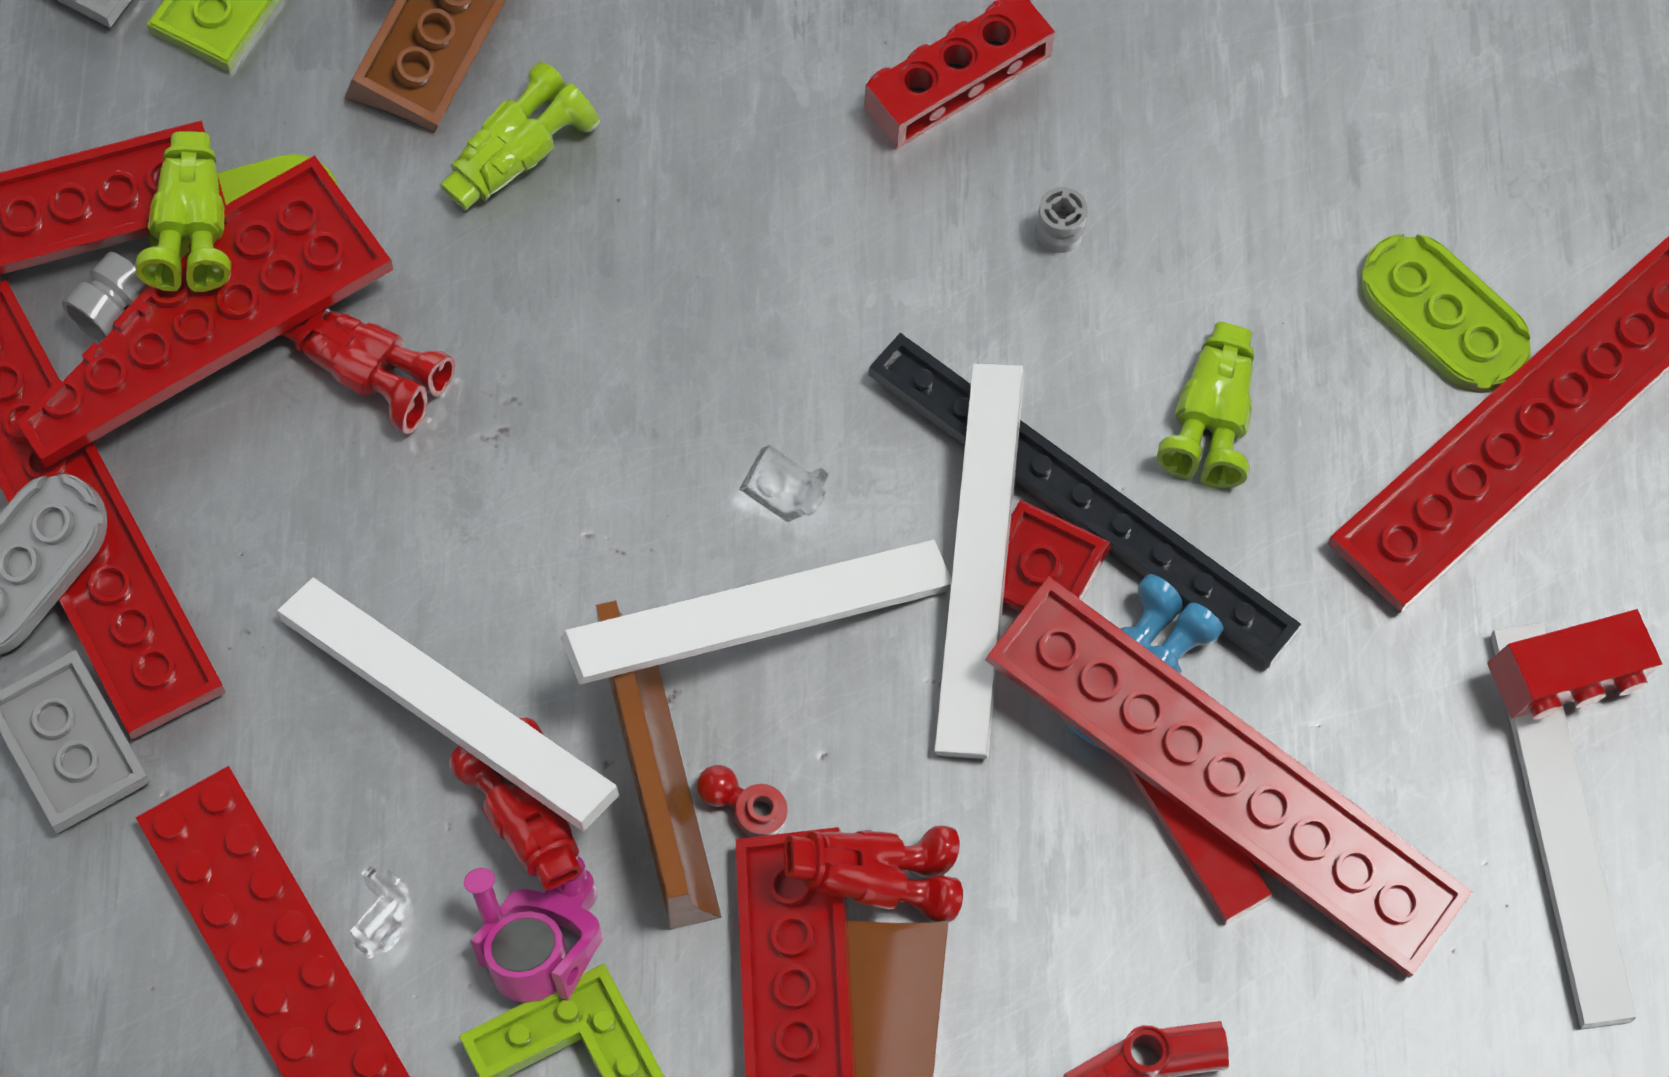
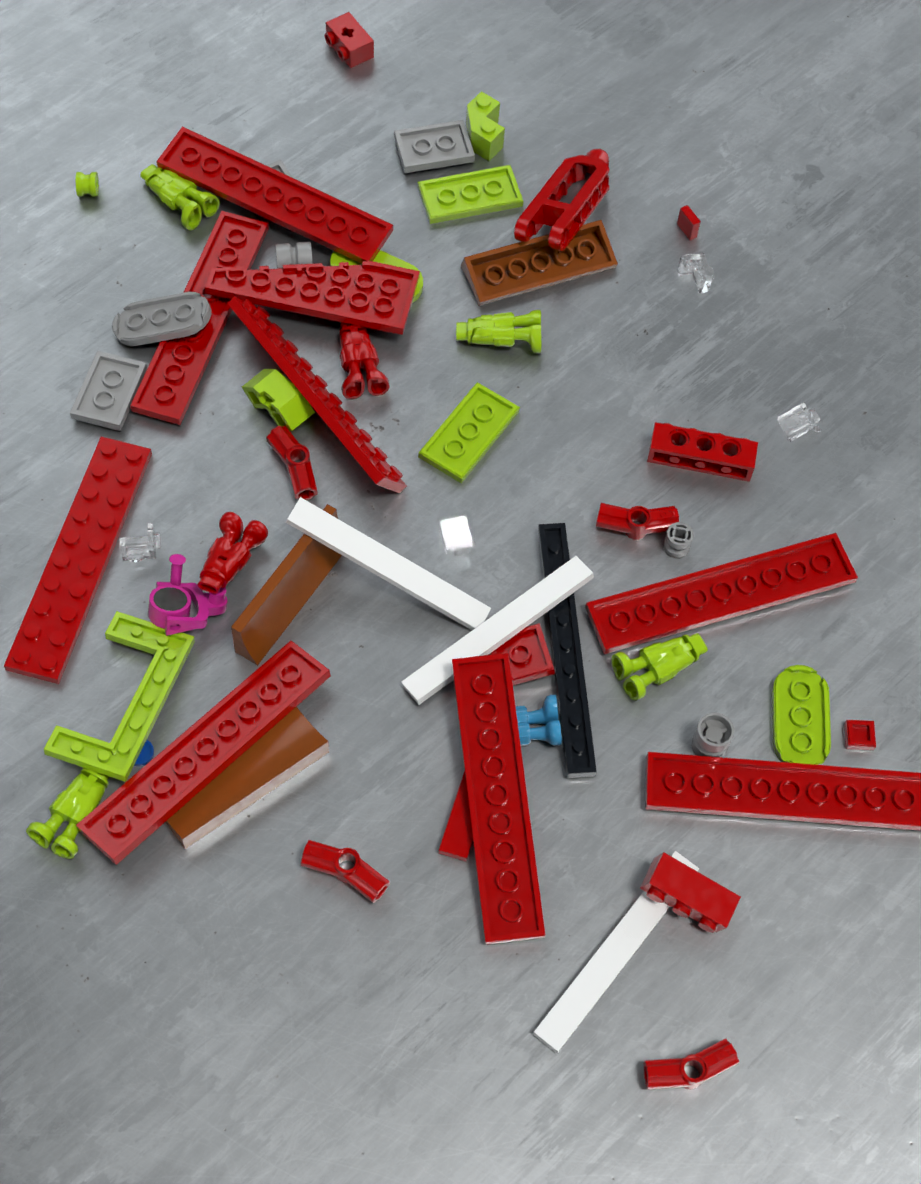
camera: 45 degrees right, 5 degrees down
lime piece [135,131,231,292] -> none
white tile [277,577,619,832] -> none
red plate [697,765,788,837] -> none
red piece [783,825,963,922] -> none
none -> red plate [228,296,407,493]
none -> lime brick [242,369,315,431]
none -> red piece [266,425,318,500]
none -> lime tile [418,382,520,484]
none -> red plate [585,533,858,655]
none -> red piece [596,503,679,540]
none -> light grey wheel [691,712,735,757]
none -> red tile [844,720,876,751]

